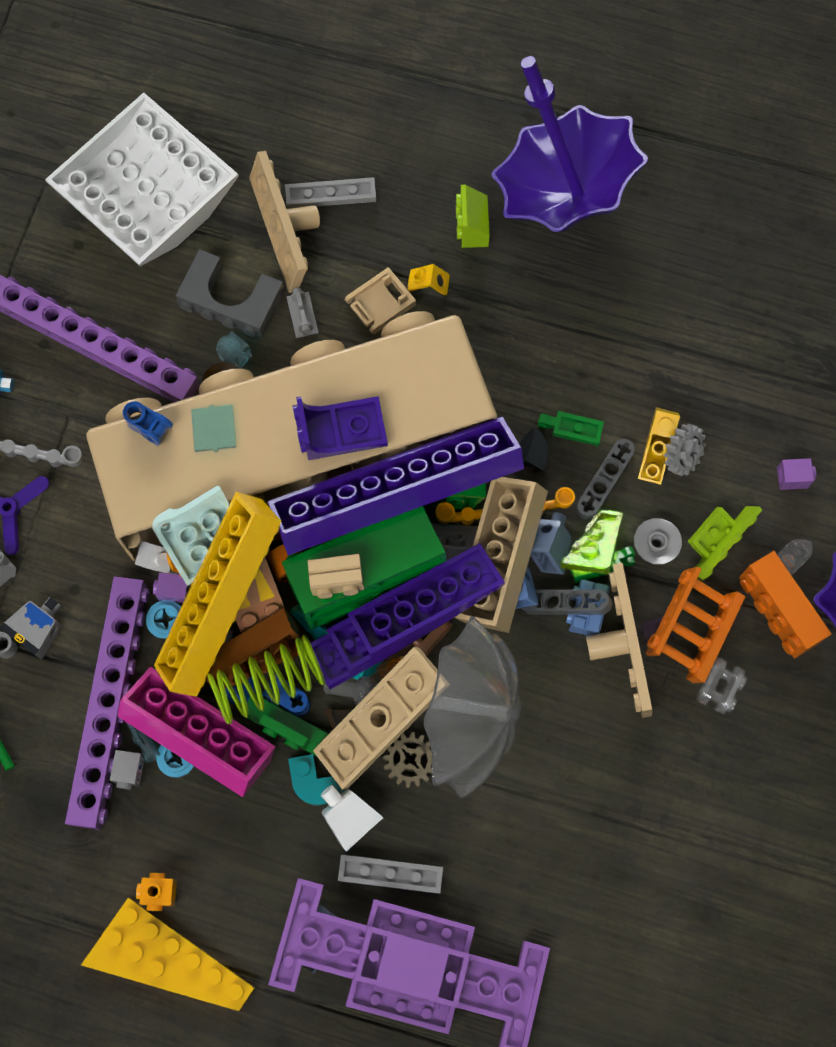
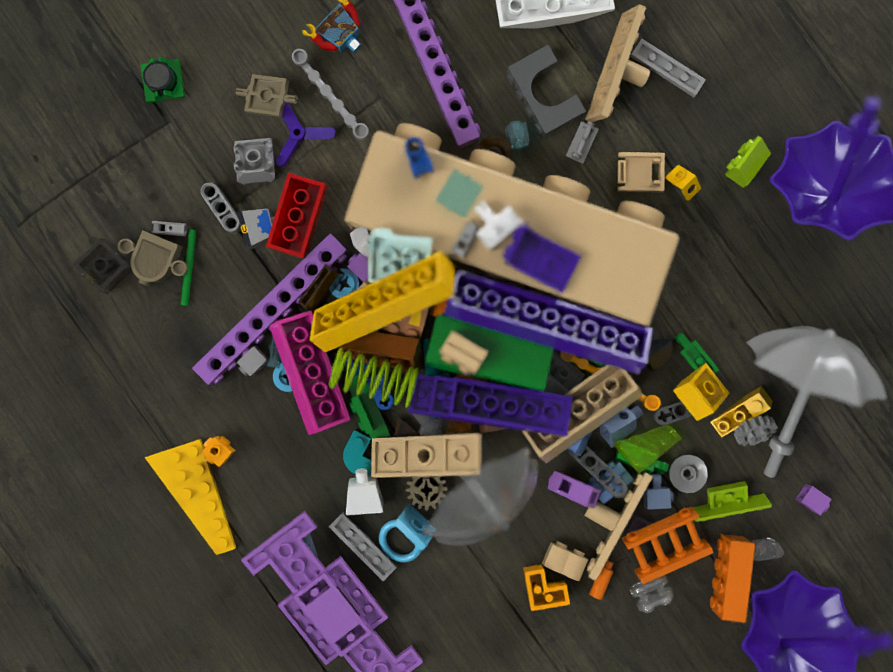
camera: 40 degrees right, 15 degrees up
none -> red slope [266,173,328,259]
none -> dark brown piece [298,264,345,311]
none -> medium azure tile [379,503,437,562]
none -> light grey bar [450,221,479,260]
none -> white brick [474,201,522,251]
none -> light orange brick [523,564,570,611]
none -> tan brick [542,541,588,581]
none -> medium lavender brick [547,471,602,508]
none -> orange cylinder [589,560,614,600]
none -> sand blue brick [643,474,674,509]
none -> yellow slope [673,363,730,421]
none -> light grey piece [746,326,887,478]

